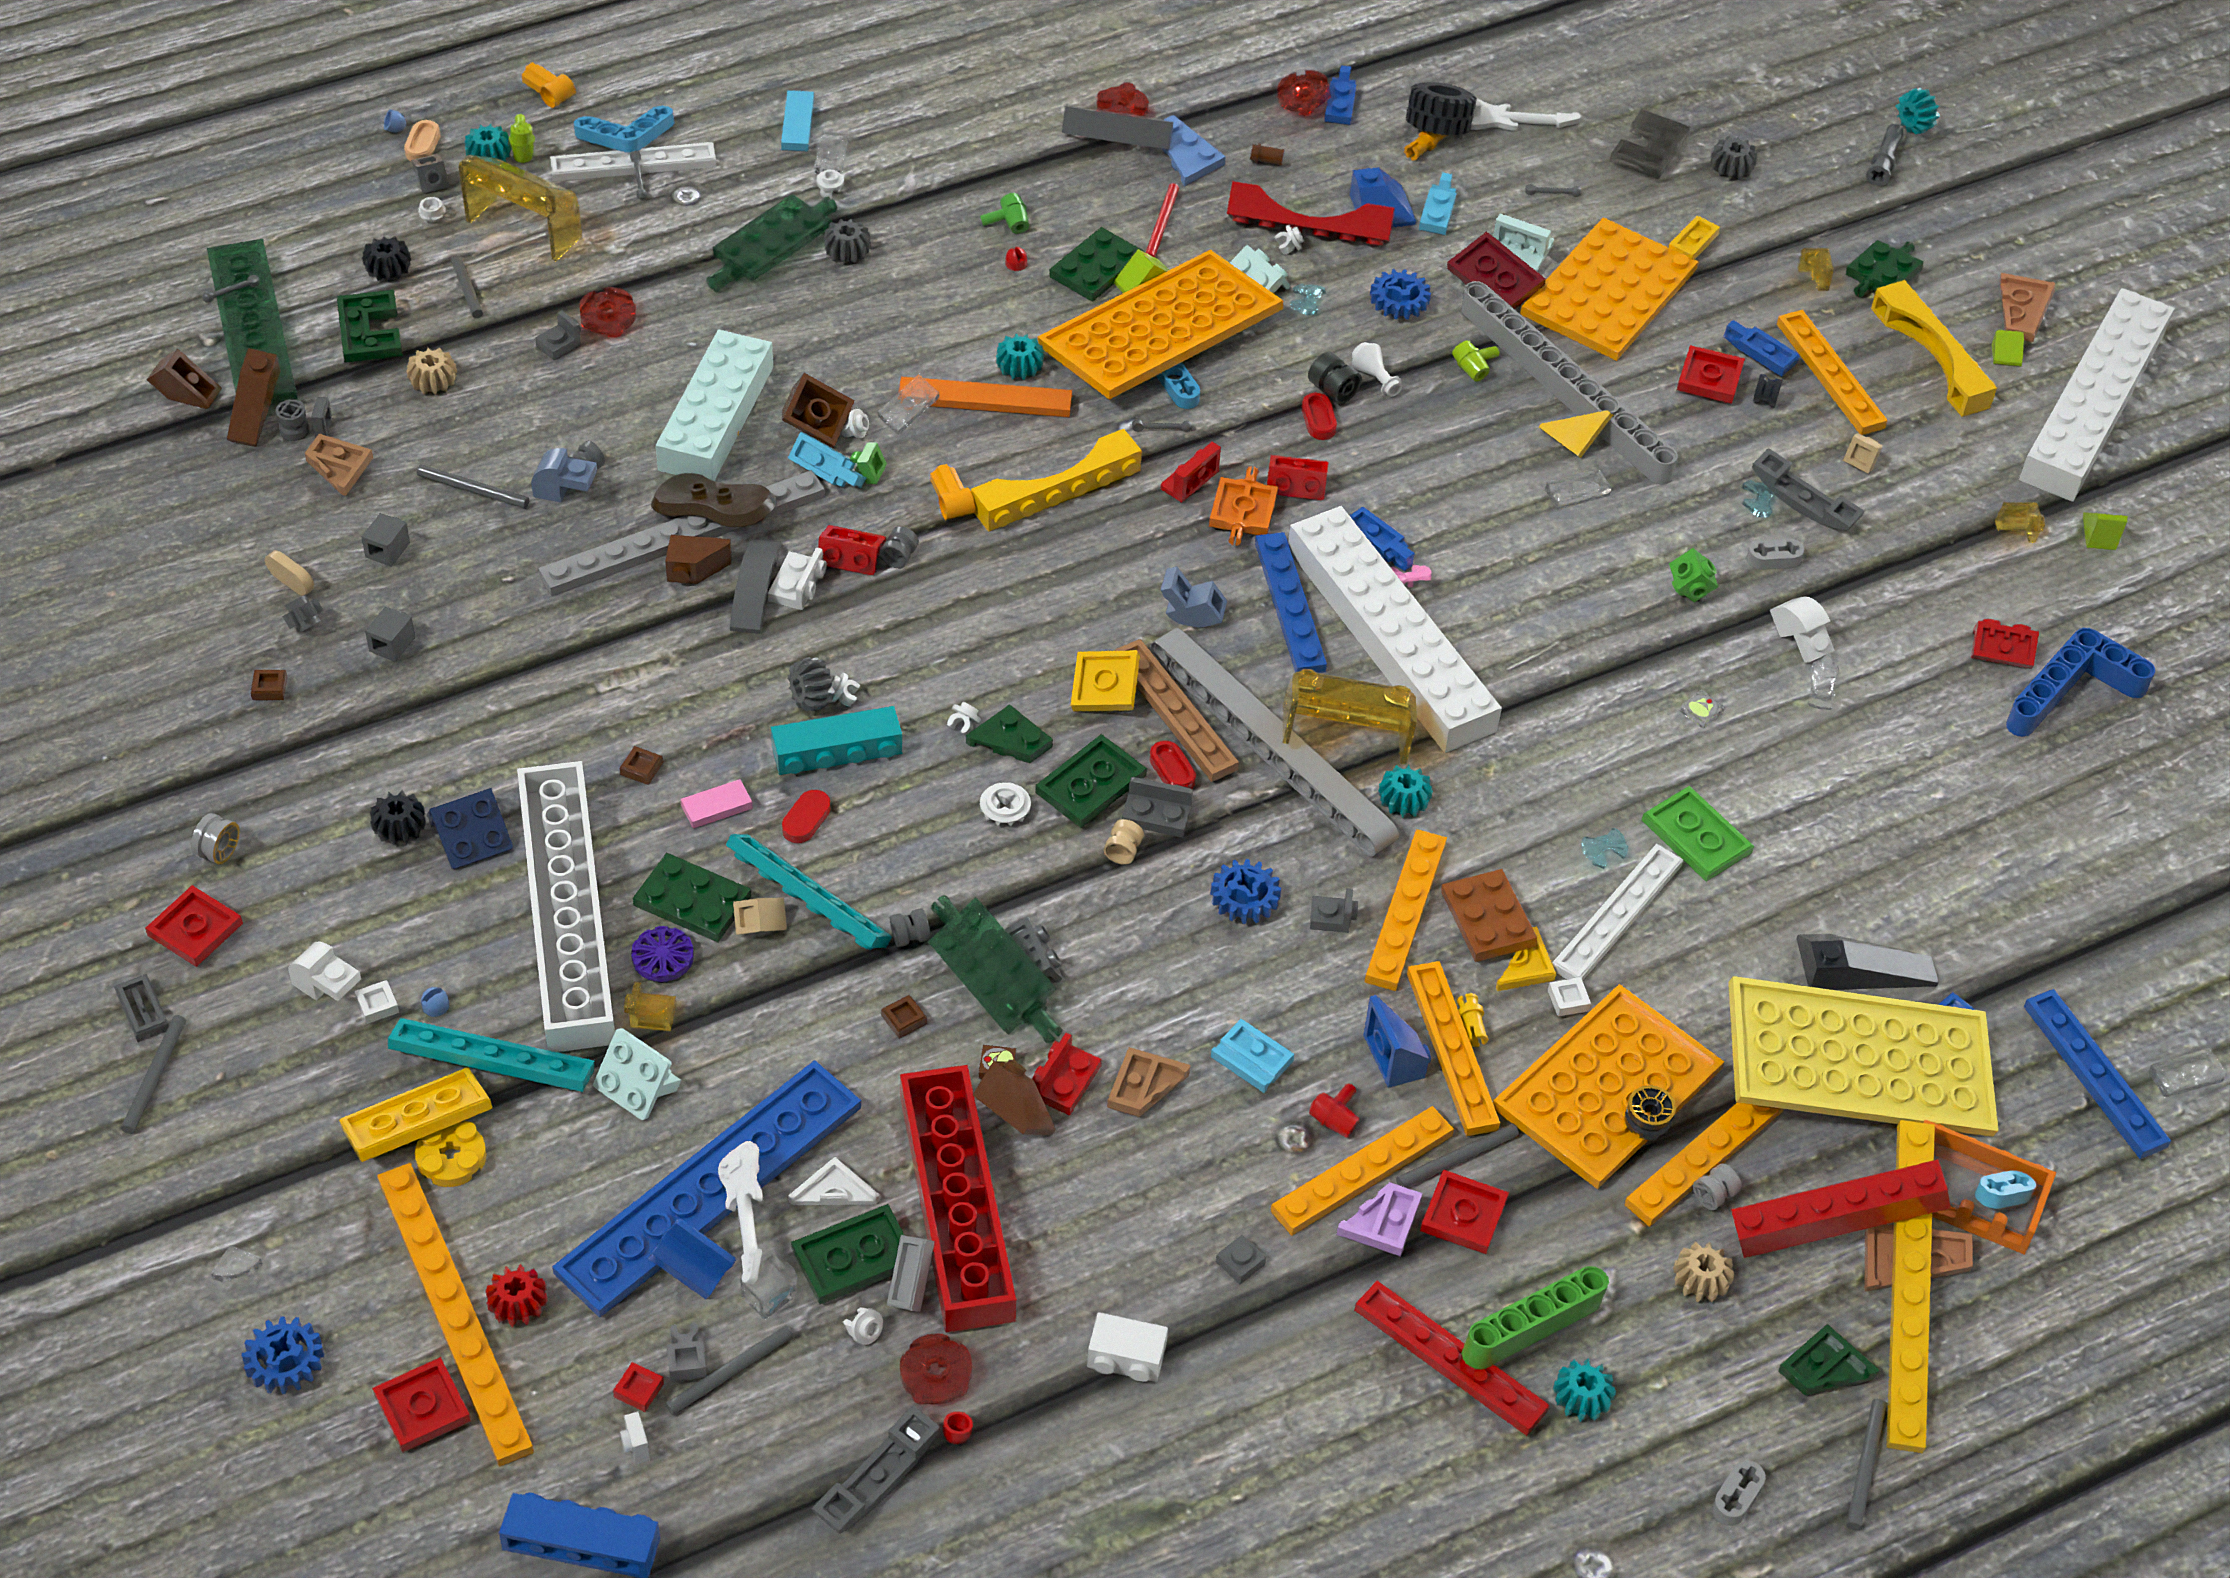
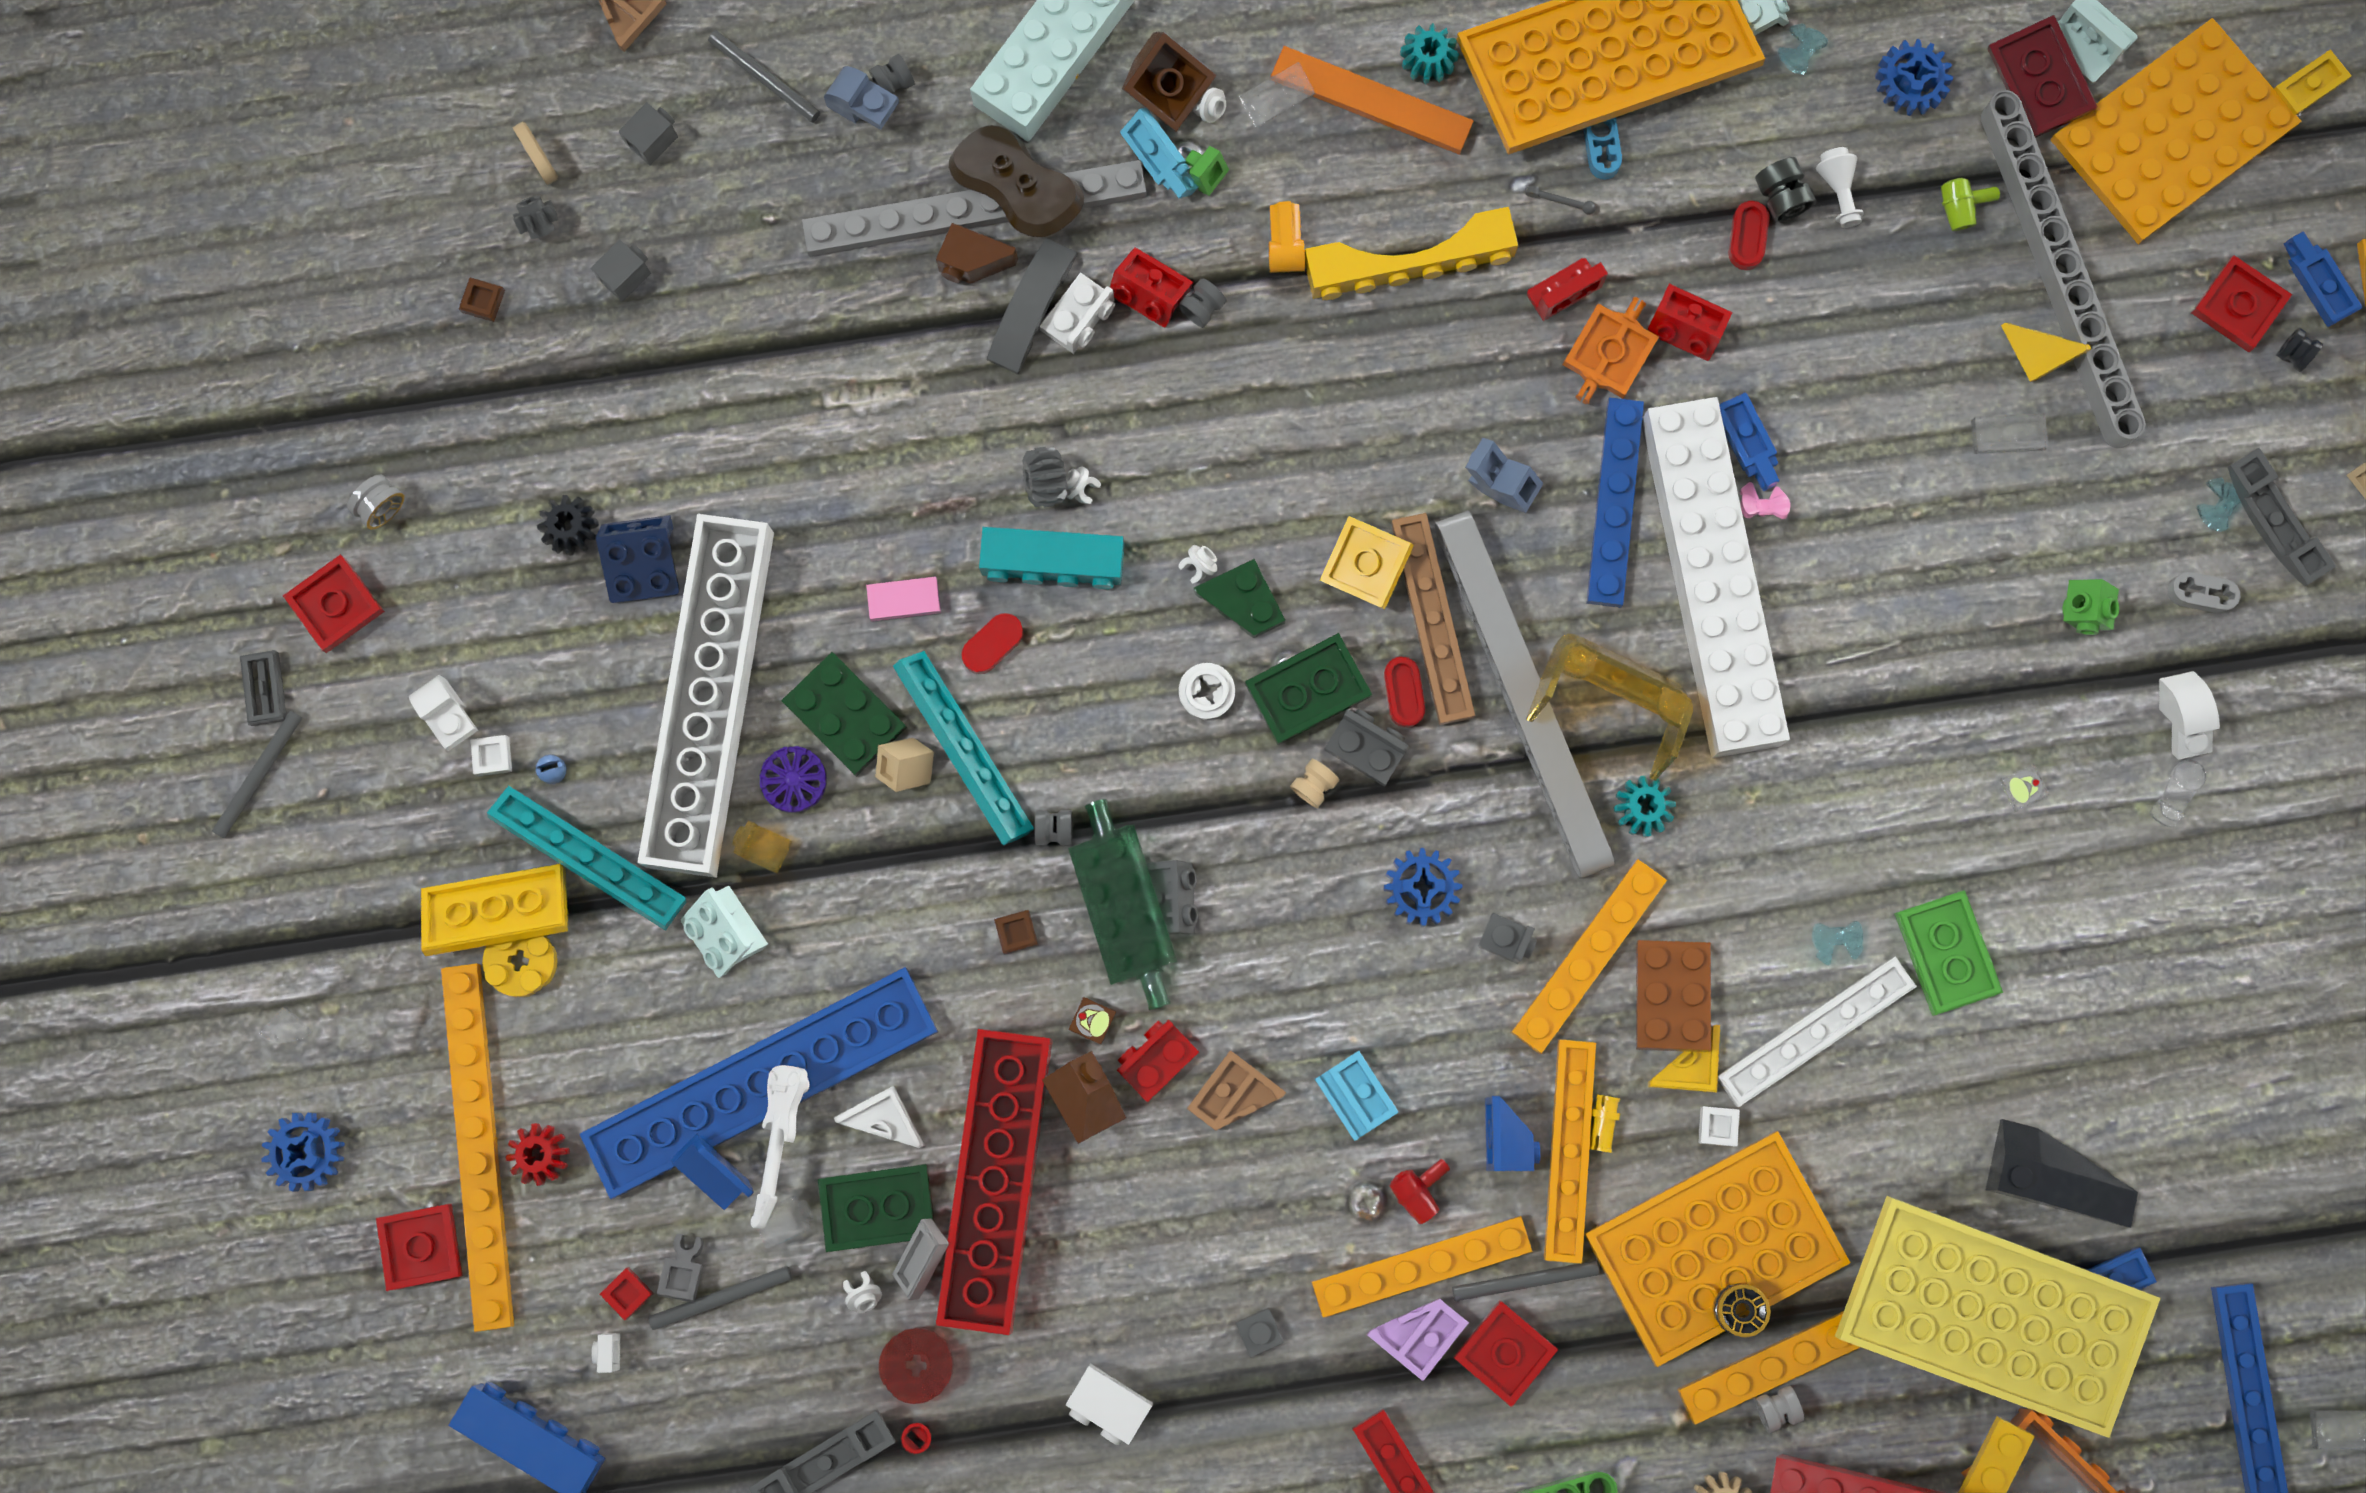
camera: 25 degrees right, 30 degrees up
reddish brown tile [620,746,663,785] -> none

